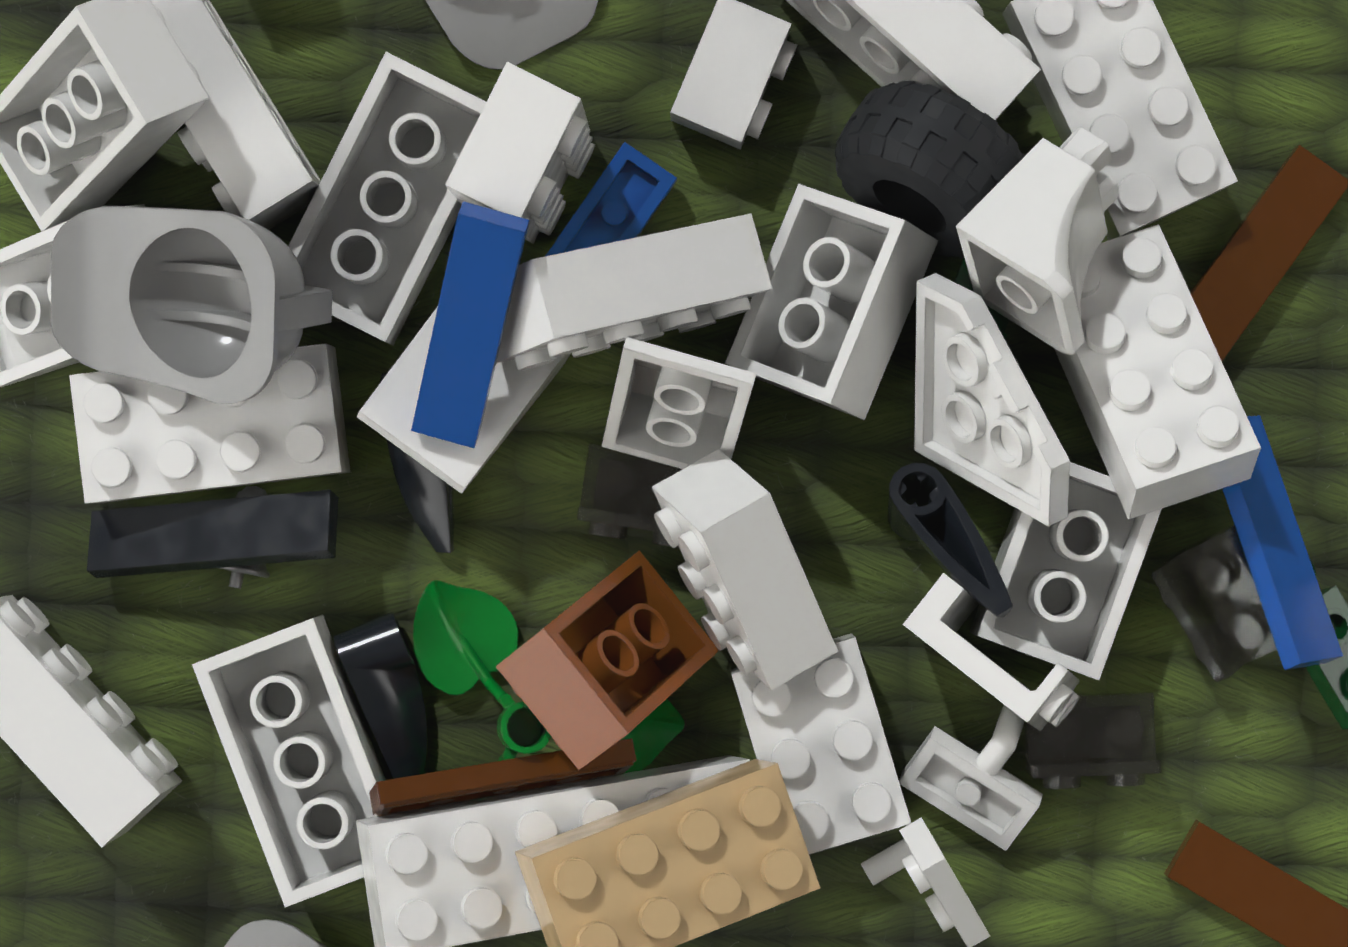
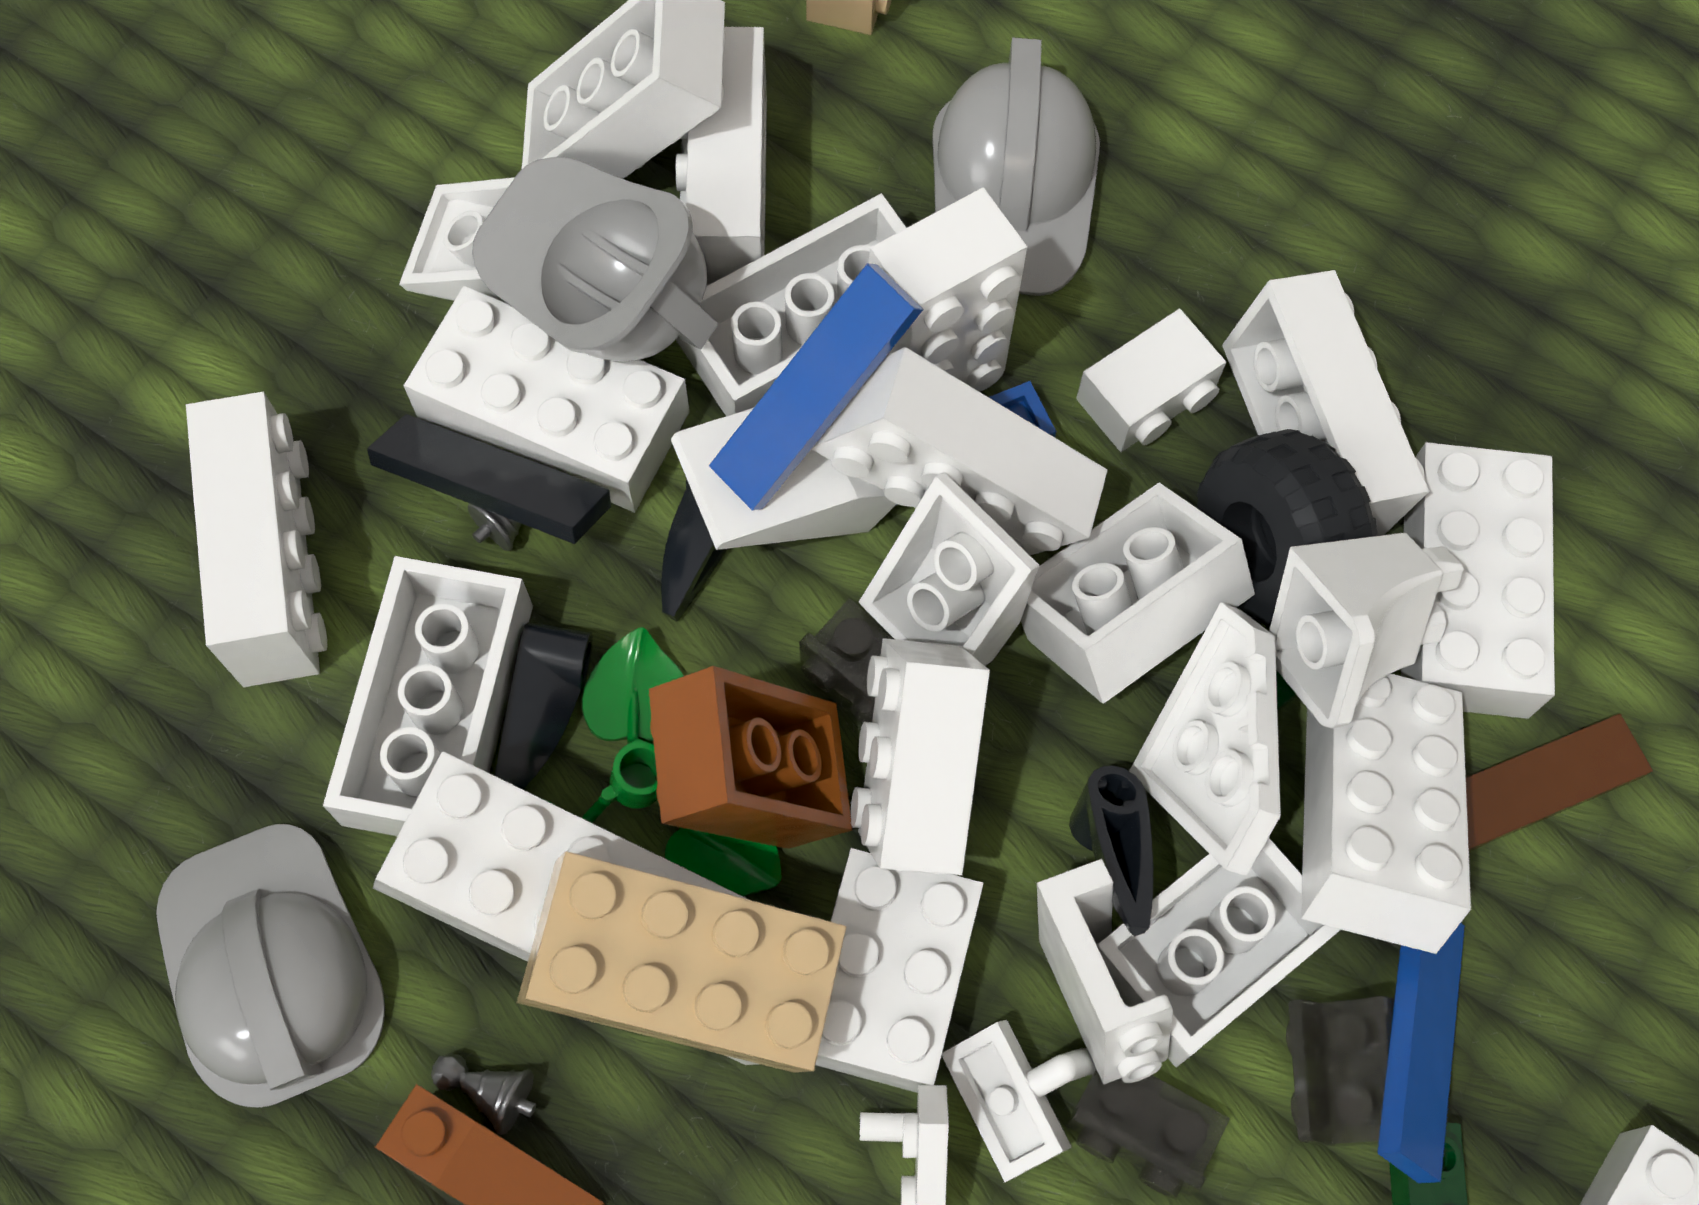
camera: 30 degrees right, 20 degrees down
reddish brown tile [369,738,637,817] -> none

